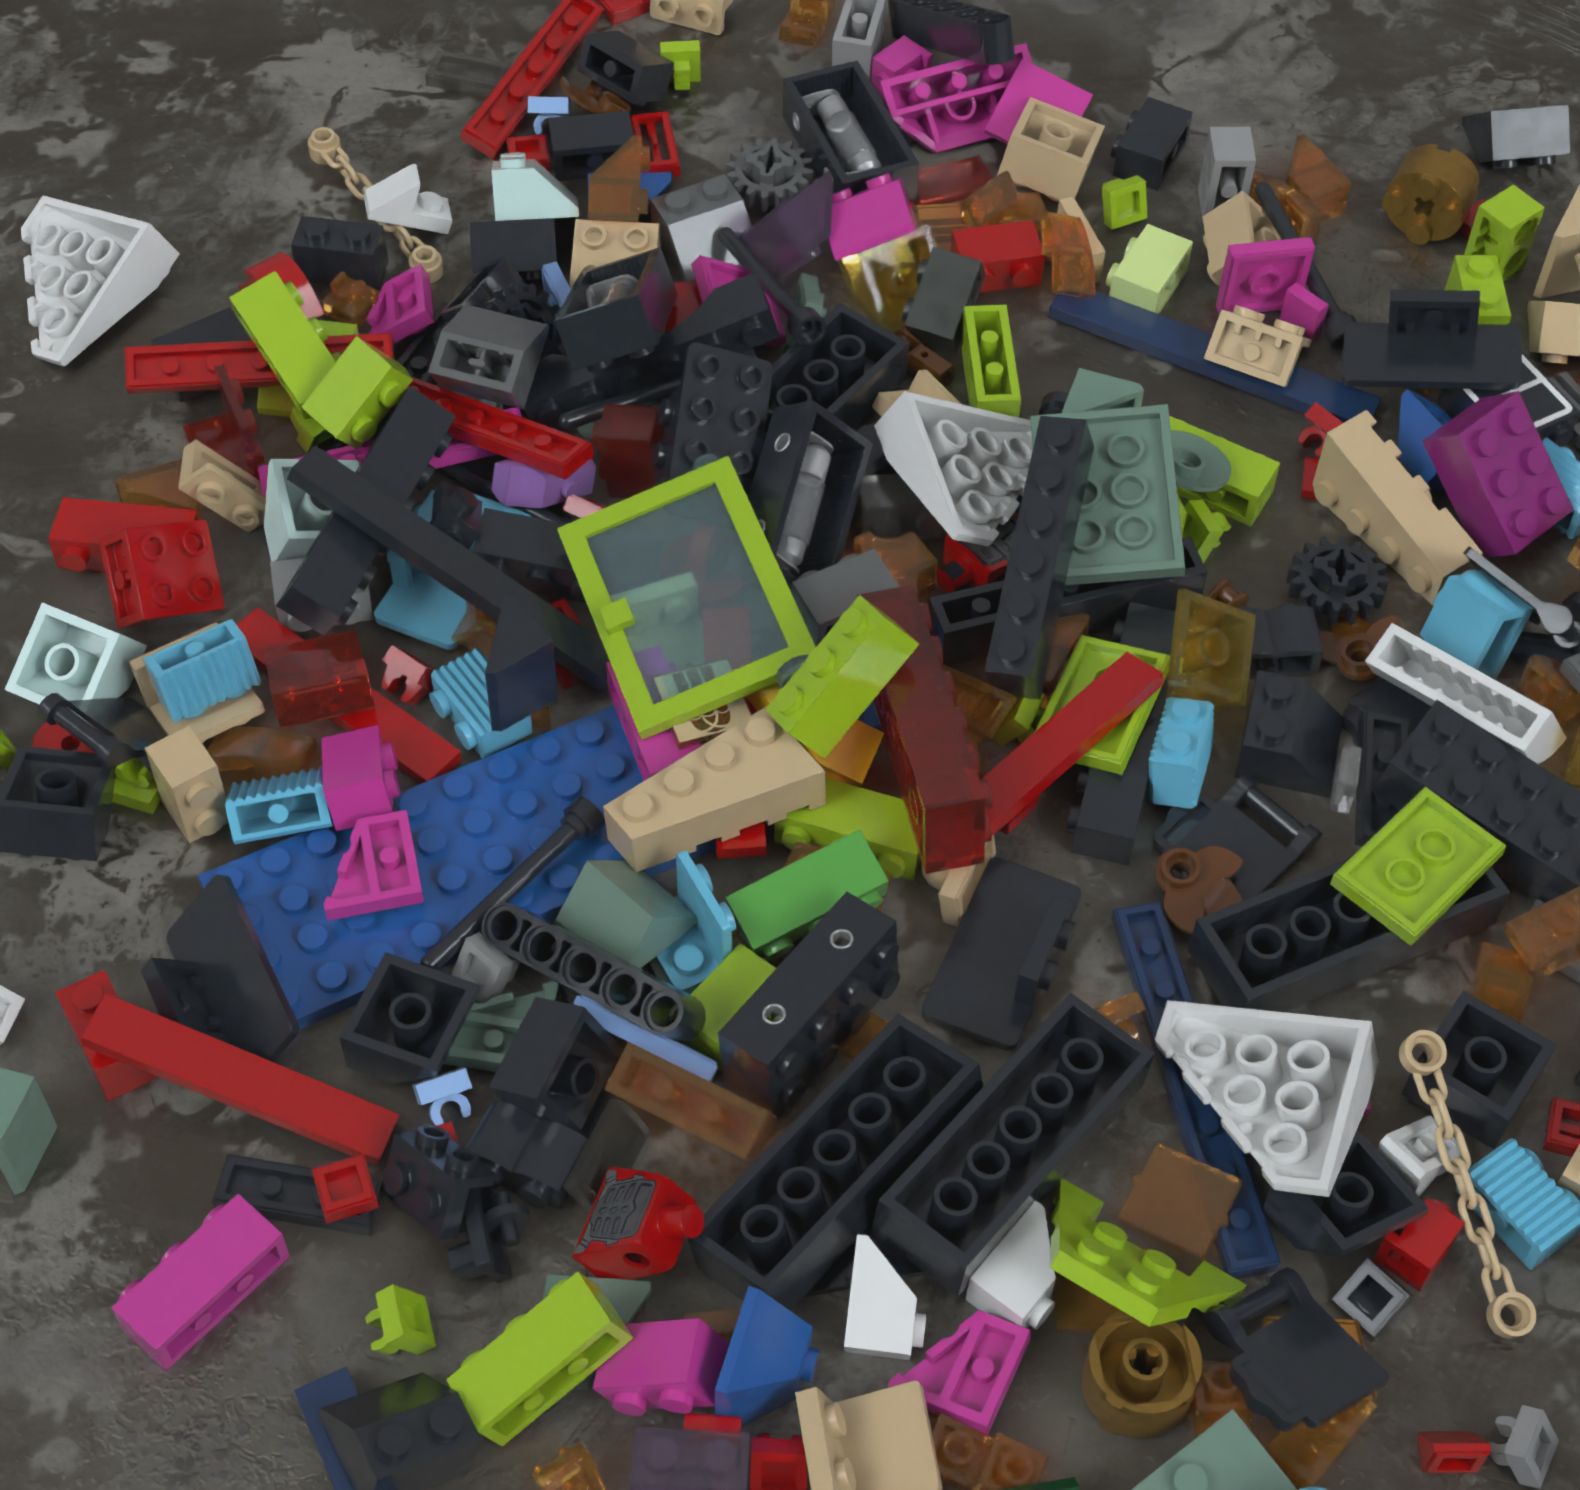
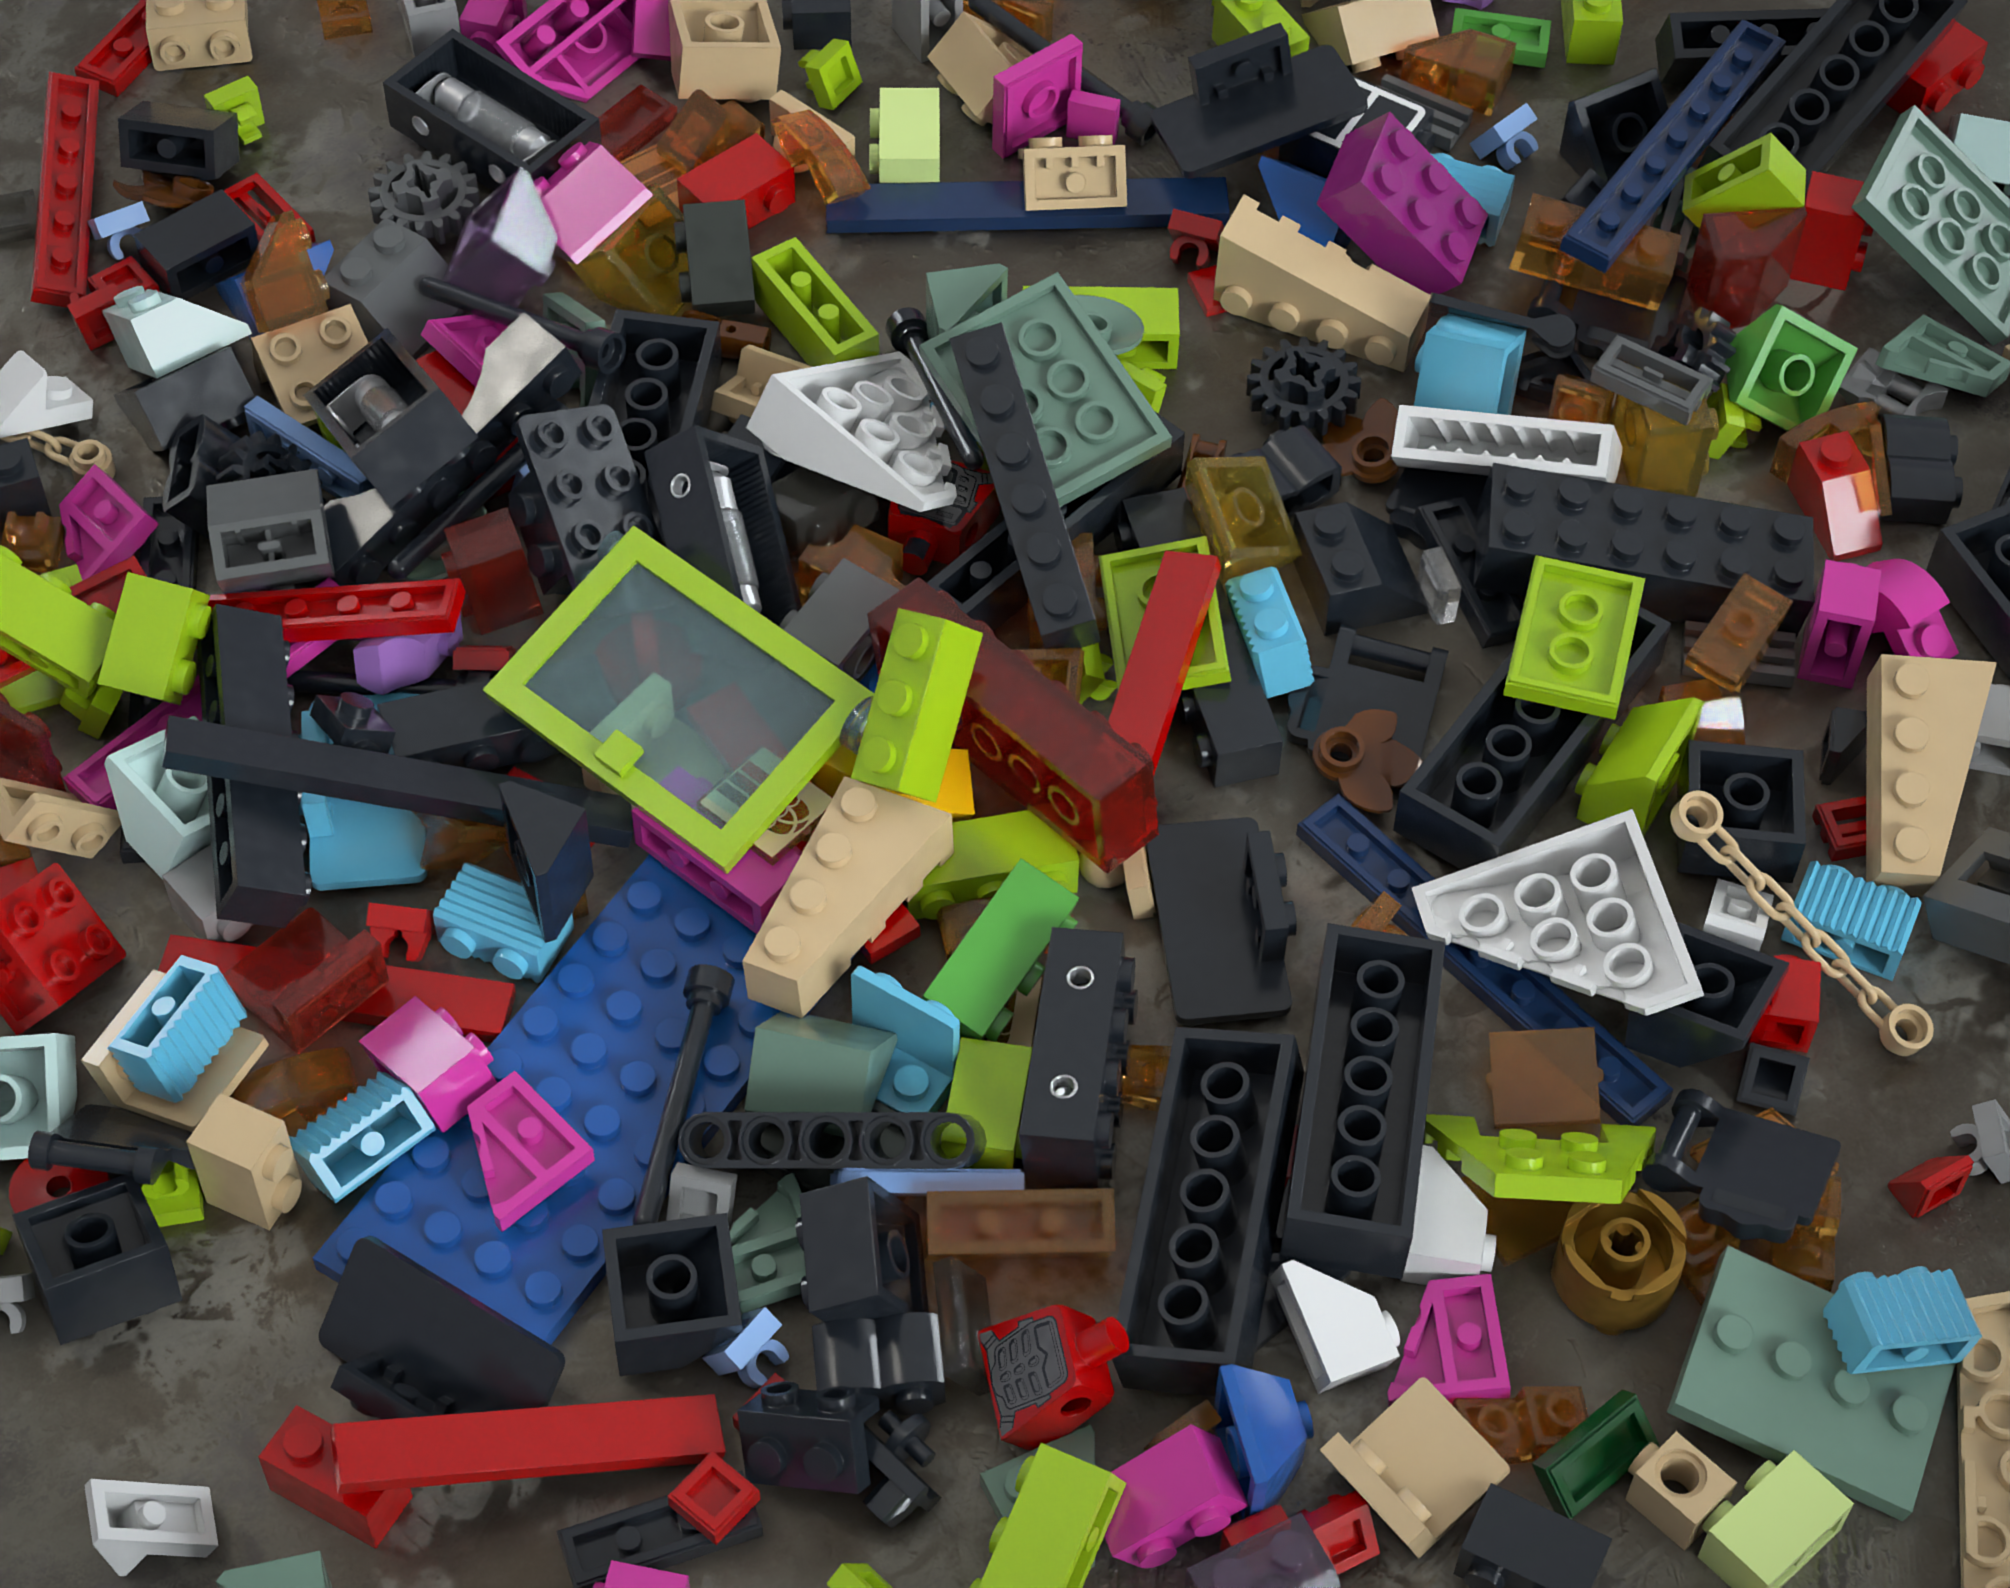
camera: 30 degrees left, 0 degrees up
none -> red tile [67,279,120,351]
none -> lime slope [1575,697,1704,837]

